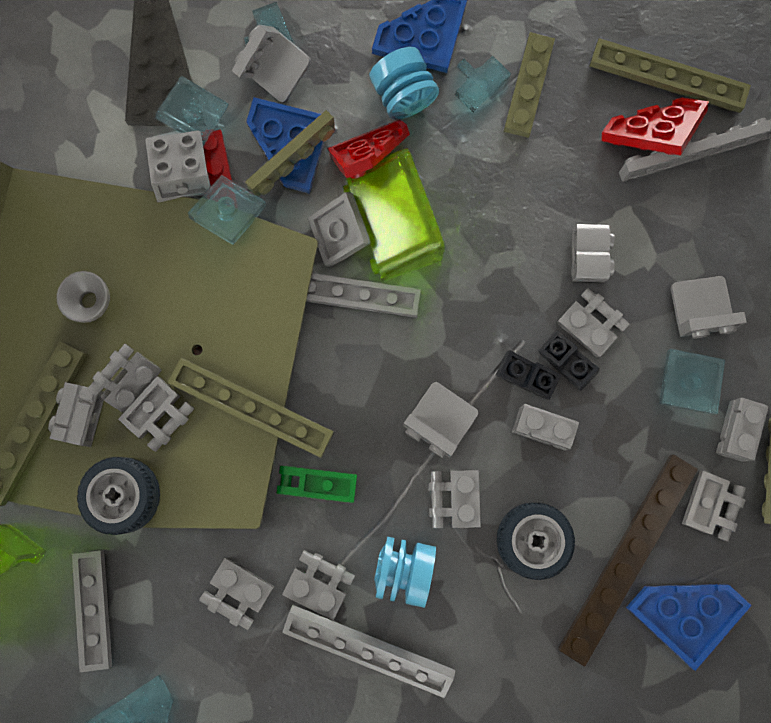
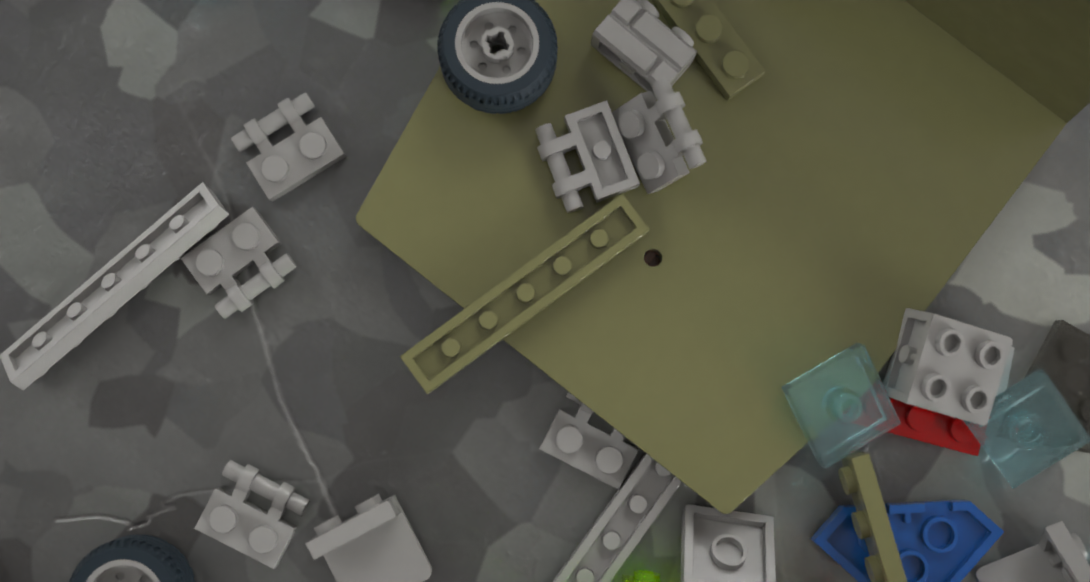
camera: 115 degrees right, 5 degrees up
light grey piece [57,271,110,323] -> none
green plate [276,466,357,503] -> none
medium azure wheel [374,536,436,608] -> none
none -> light grey plate [539,392,638,490]

